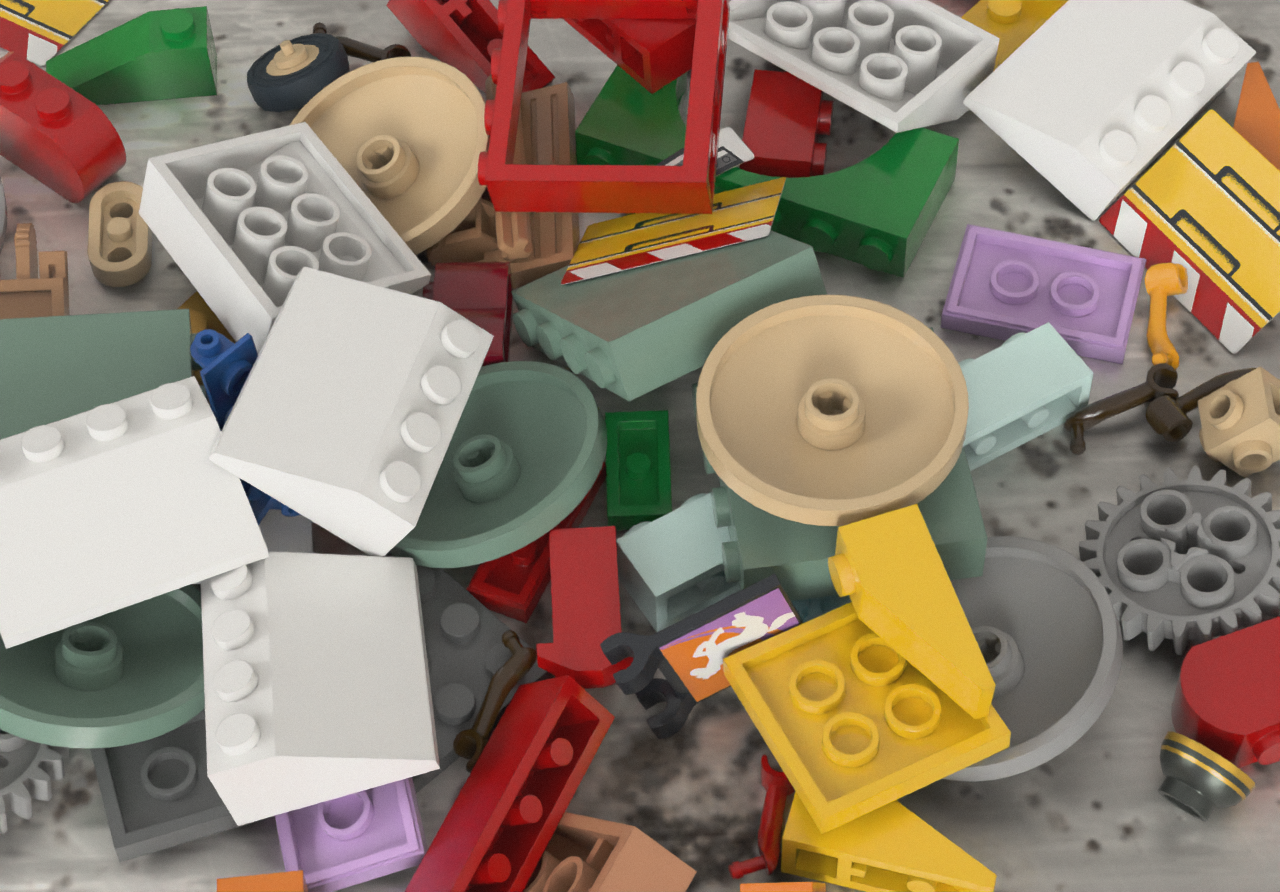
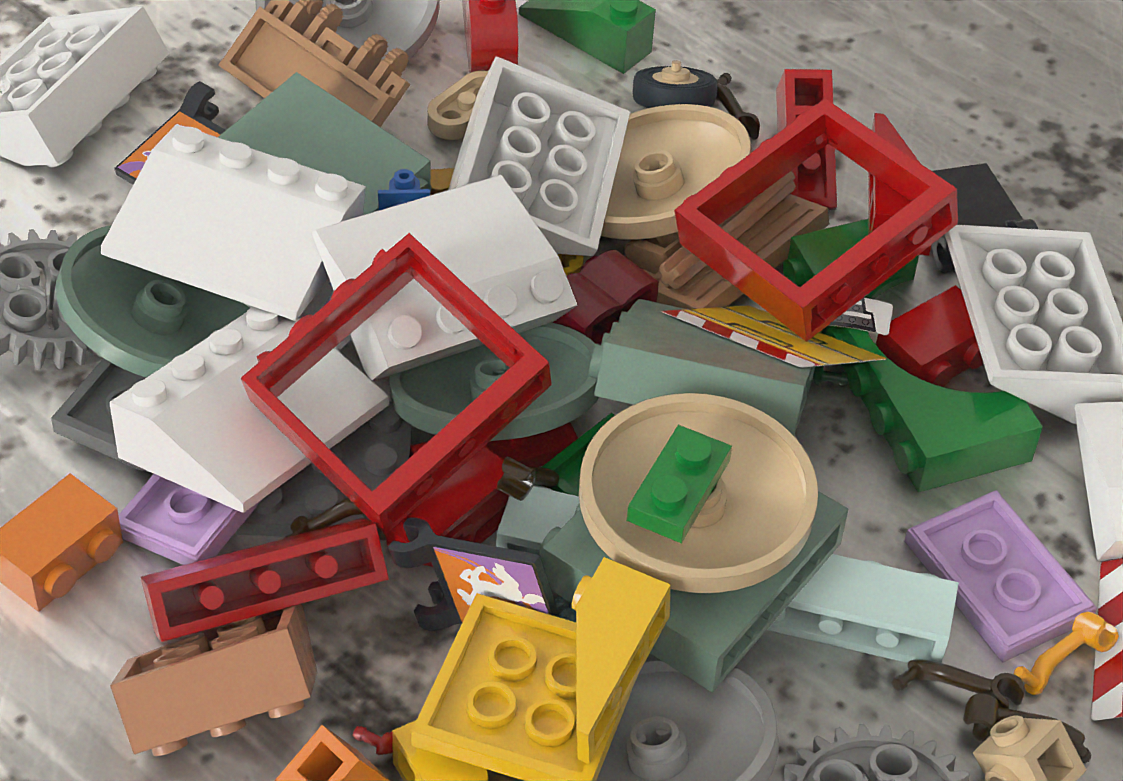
camera: 40 degrees right, 5 degrees down
none -> red window [241,233,552,535]
none -> dark brown piece [496,456,560,501]
none -> green plate [626,424,732,544]

